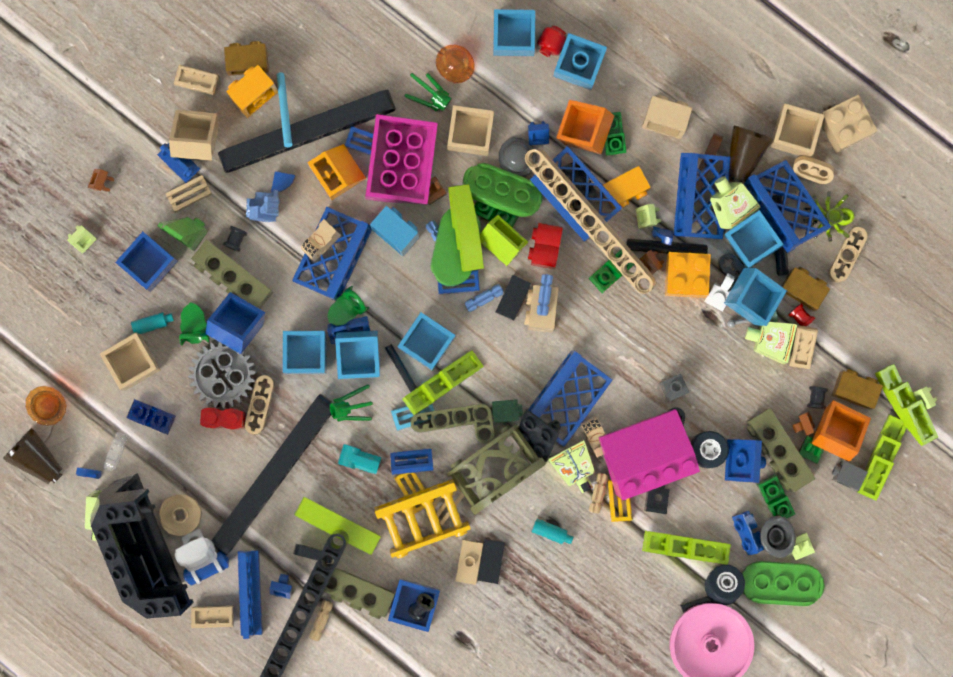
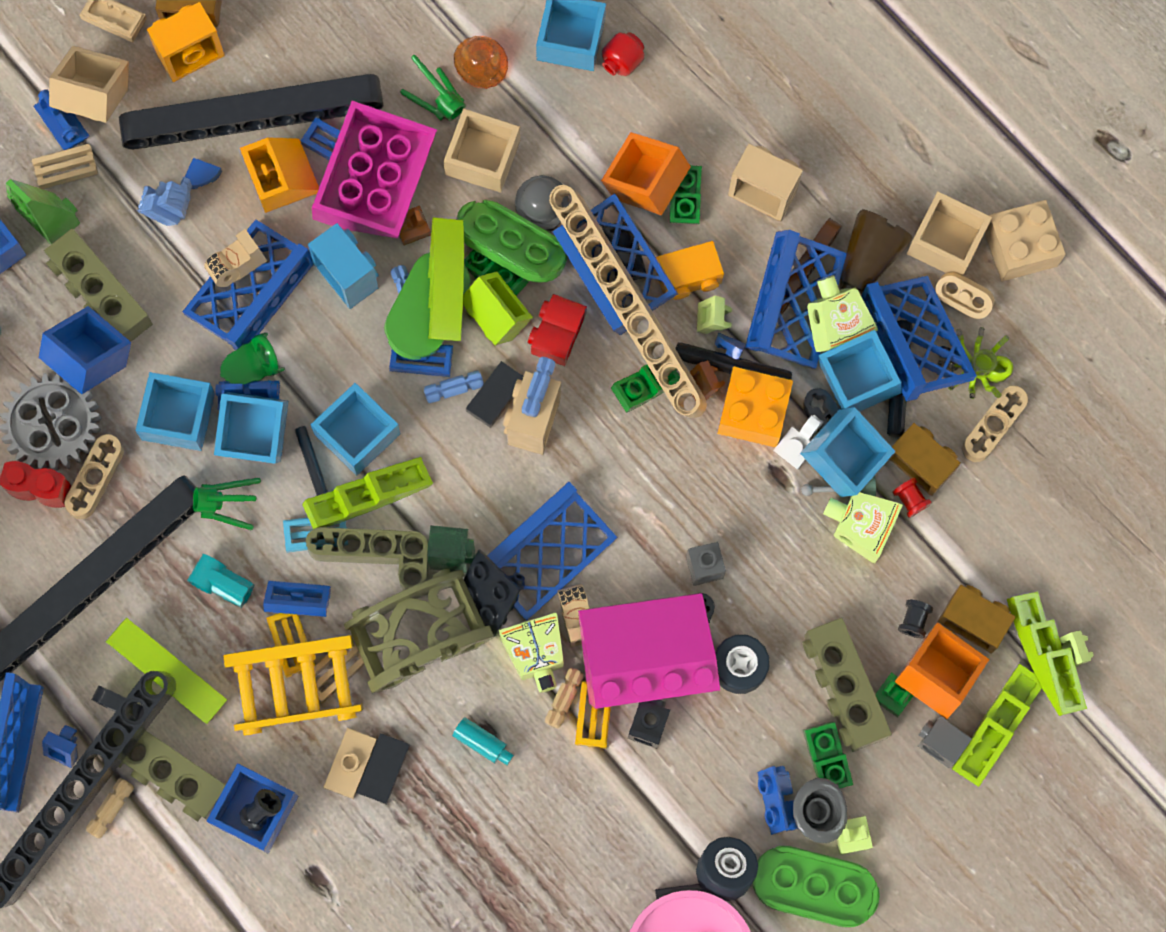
camera: 10 degrees right, 10 degrees down
green piece [179,302,210,346] -> none
black bush [223,226,247,252] -> none
medium azure bar [276,72,292,147] -> none
blue tile [528,121,549,145] -> none
dark azure brick [553,33,607,90] -> none
lime slope [642,531,731,565] -> none
blue tile [725,439,766,483] -> none
tan plate [789,325,818,369] -> none
dark orange tile [792,411,817,435] -> none

